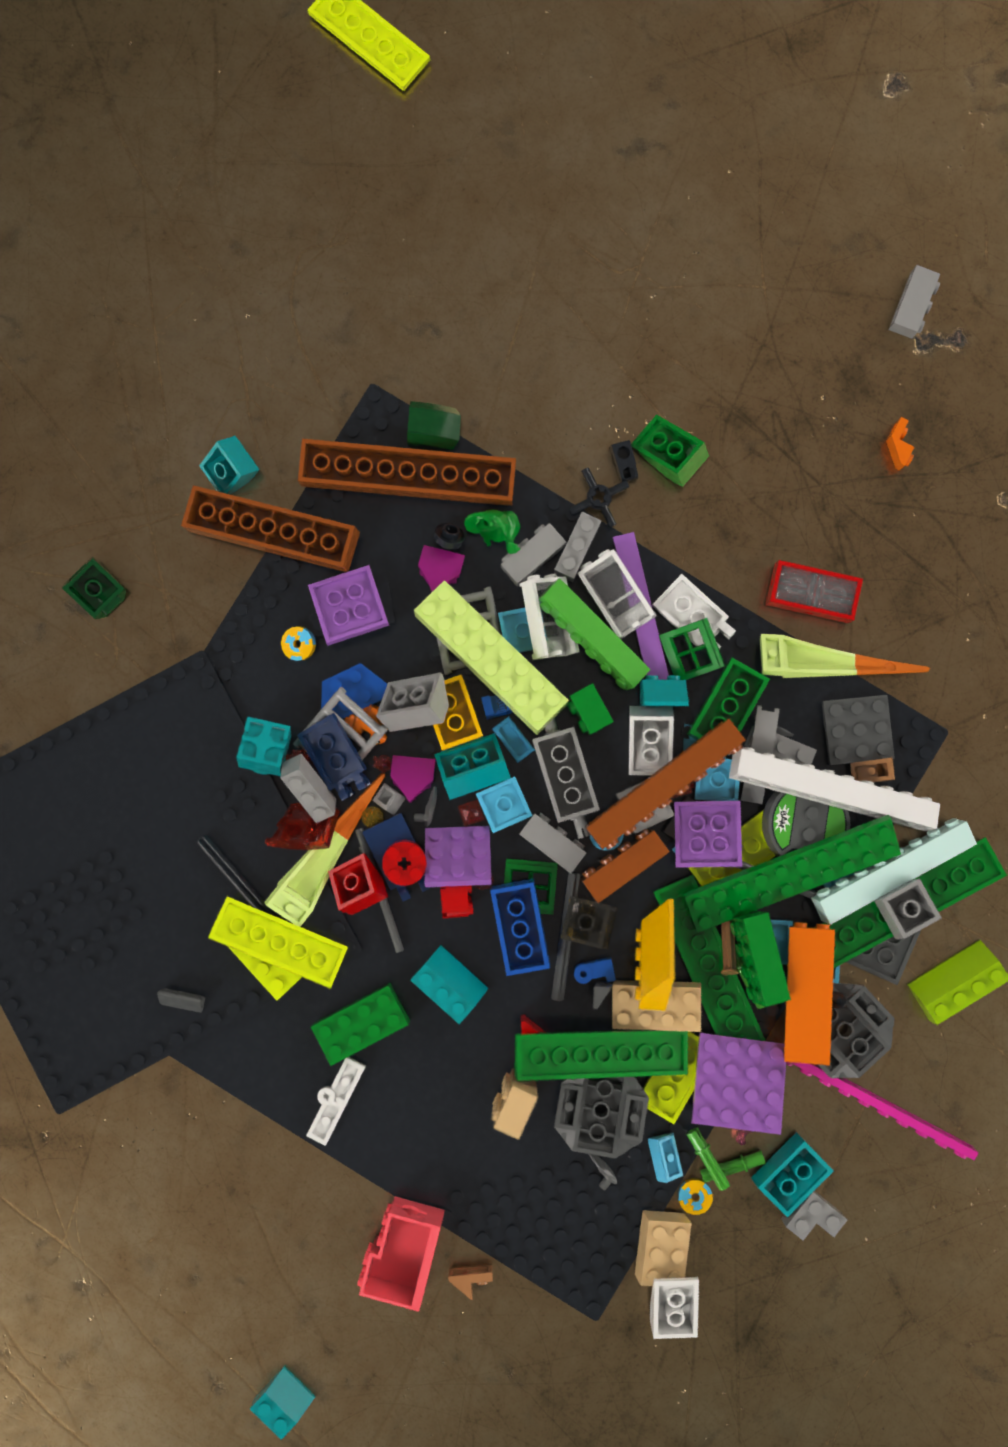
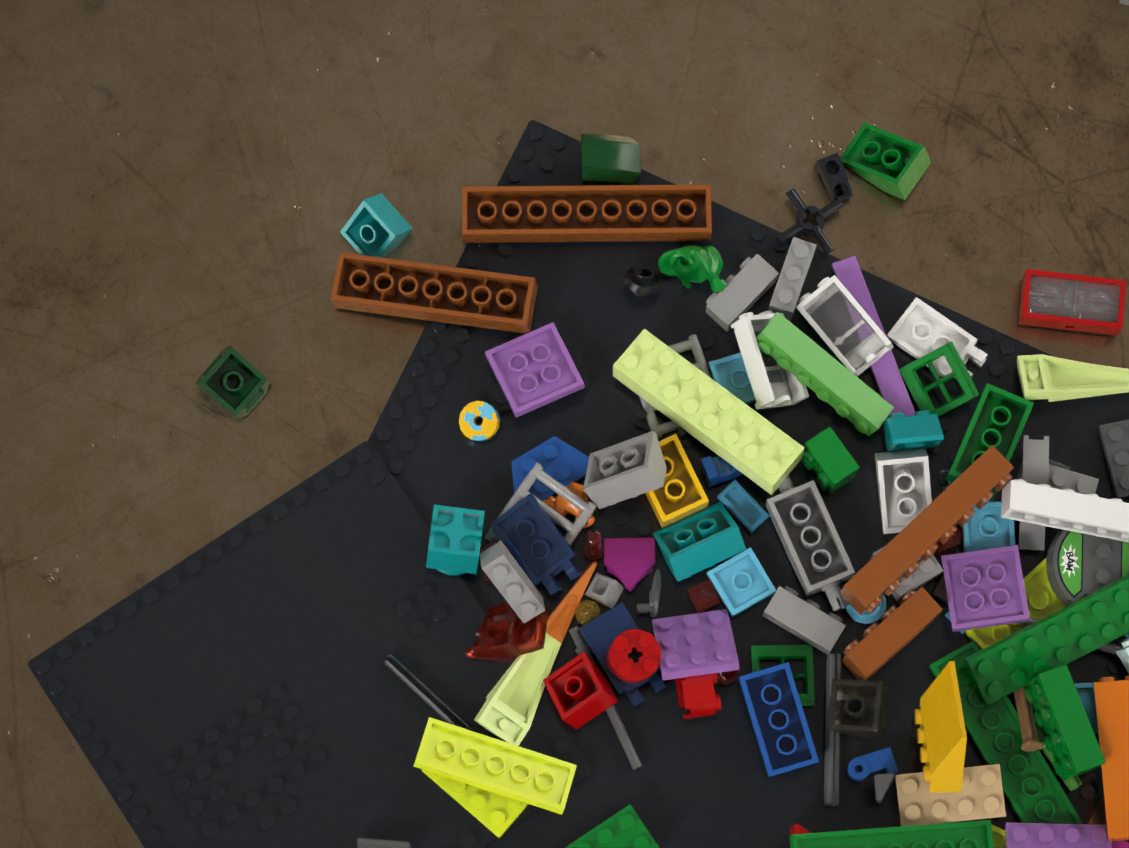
camera: 10 degrees left, 10 degrees down
teal slope [411,945,489,1024] -> none
magenta slope [418,545,465,592] -> none

